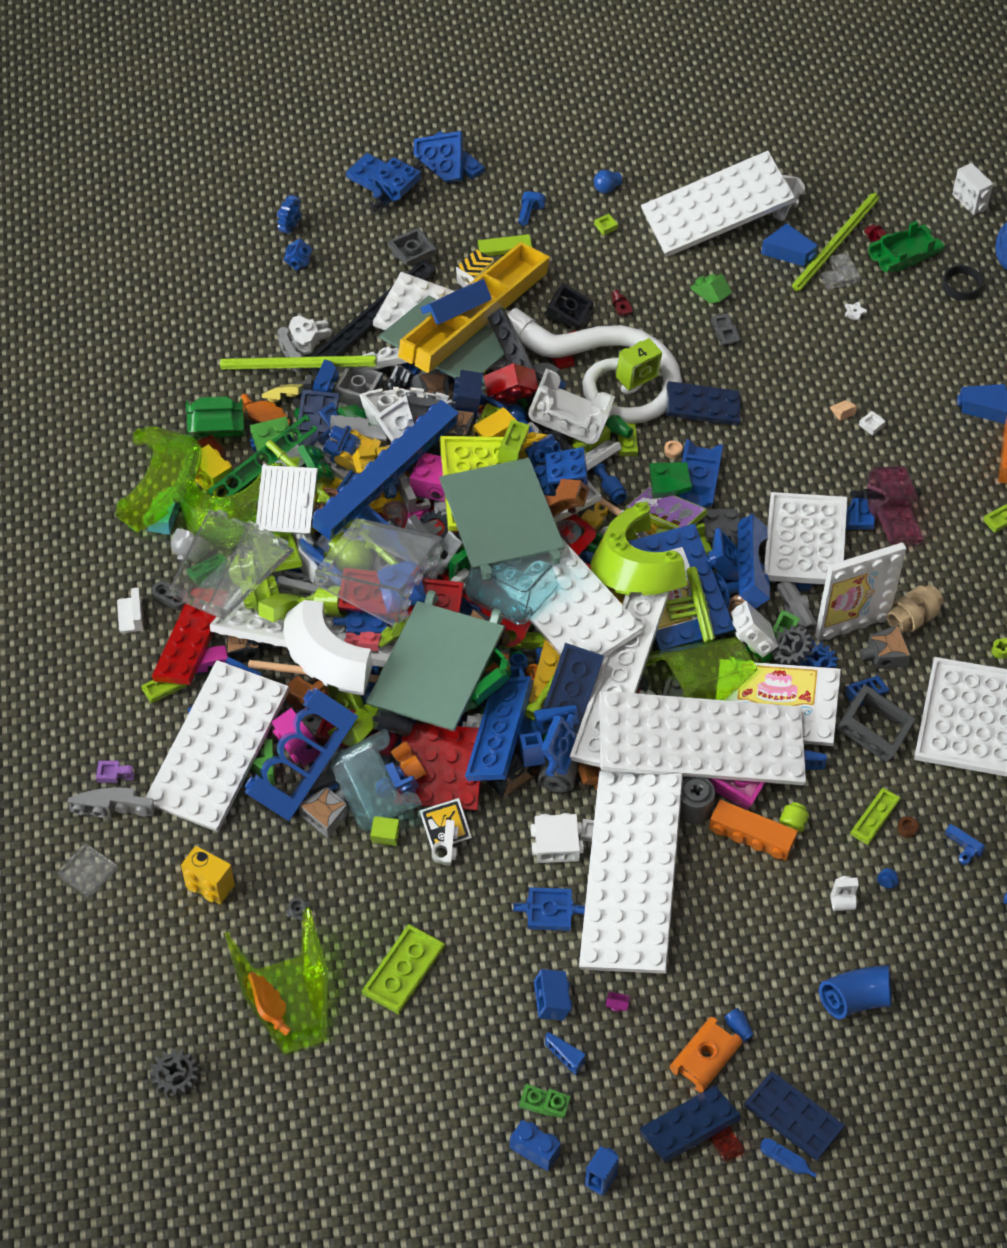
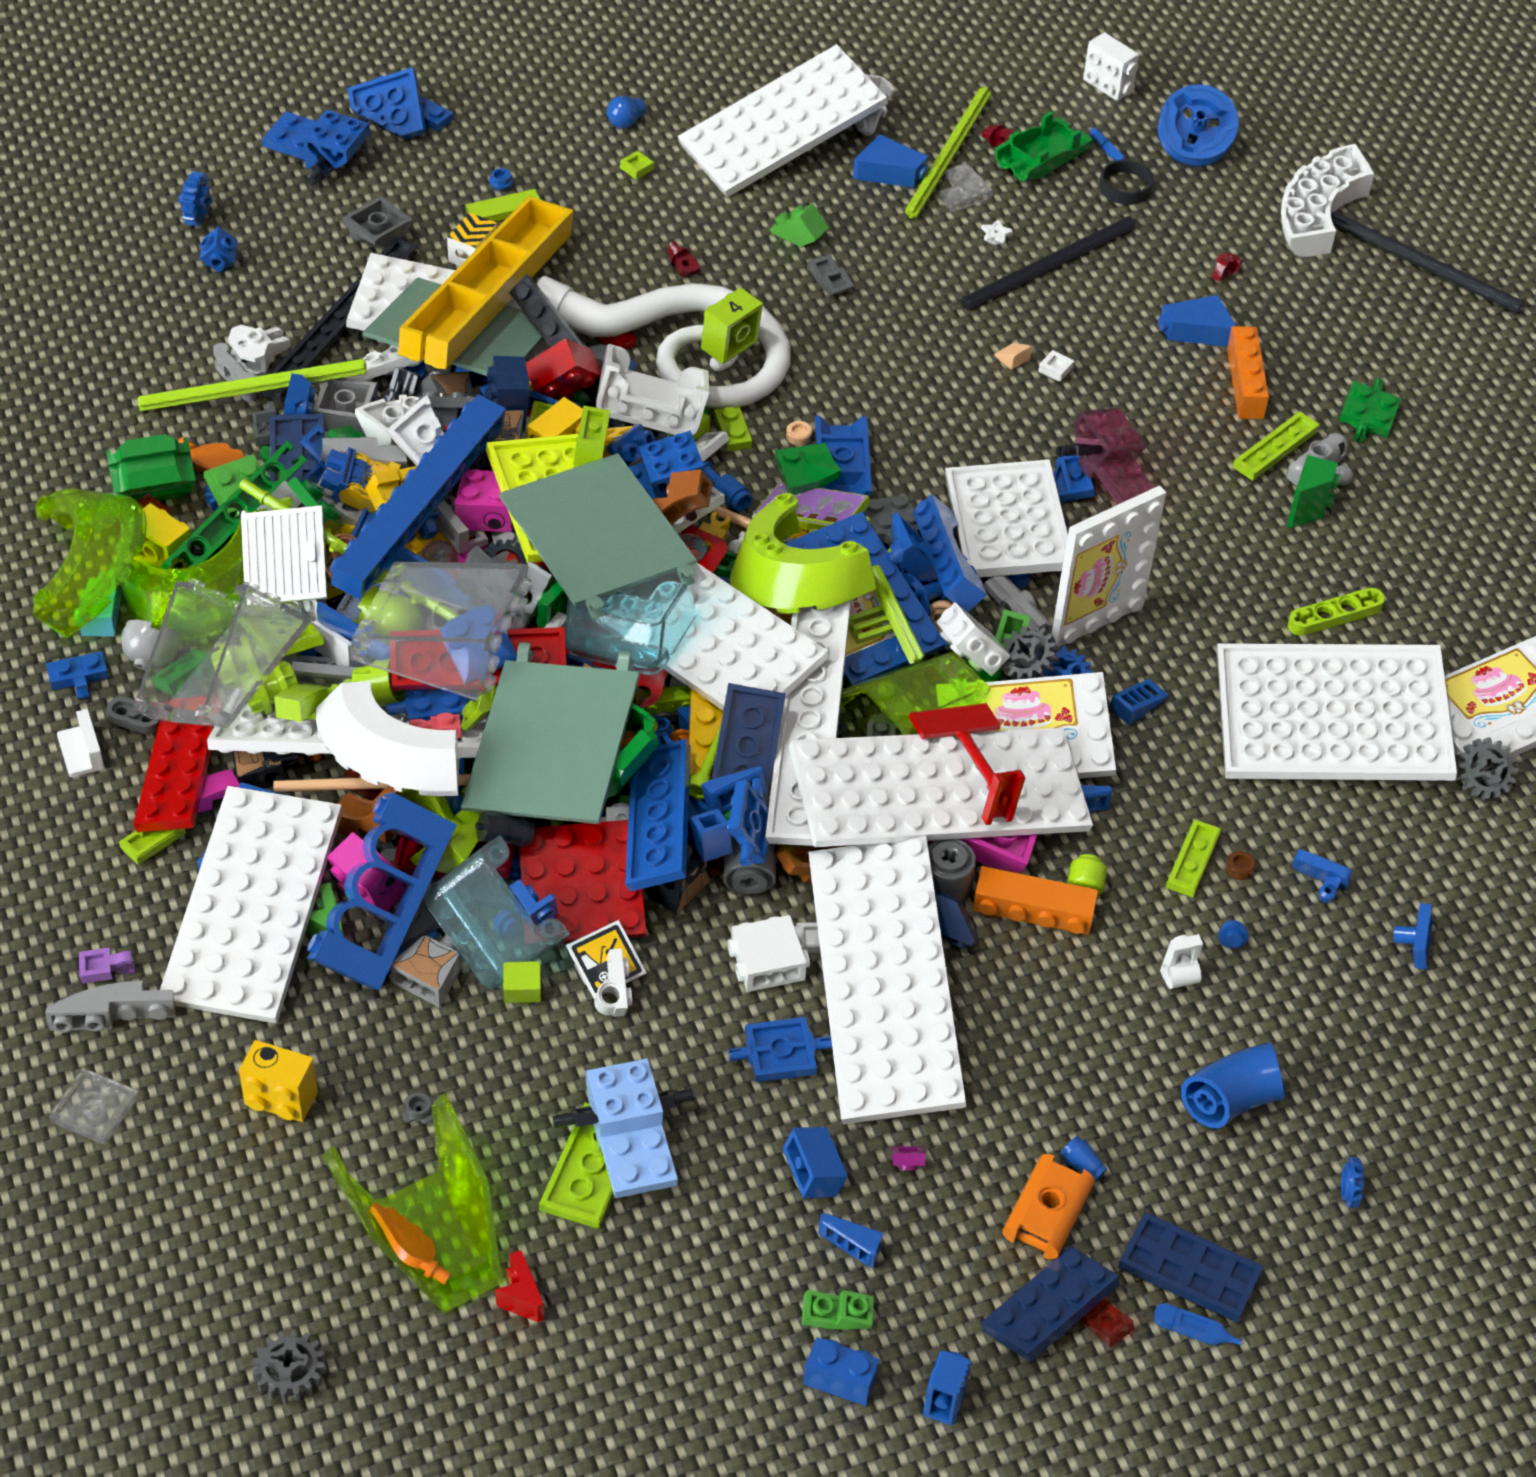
camera: 15 degrees left, 5 degrees down
light yellow slope [262,384,303,402] -> none
orange leg [391,741,427,780] -> none
blue panel [420,279,492,325] -> none
blue piece [518,191,546,226] -> none
black slope [544,282,594,328] -> none
green cone [606,415,634,439] -> none
dark blue plate [666,381,740,426] -> none
dark grey window [836,684,915,763] -> none
dark grey torso [859,625,911,669] -> none
tan piece [887,585,944,633] -> none
none -> blue plate [46,651,108,700]
none -> blue plate [489,168,513,190]
none -> red slope [495,1250,544,1323]
none -> light blue piece [552,1058,694,1198]
none -> red piece [908,703,1026,825]
none -> dark blue slope [934,890,979,949]
none -> black axle [962,216,1136,310]
none -> blue piece [1090,128,1126,161]
none -> blue gear [1341,1157,1364,1208]

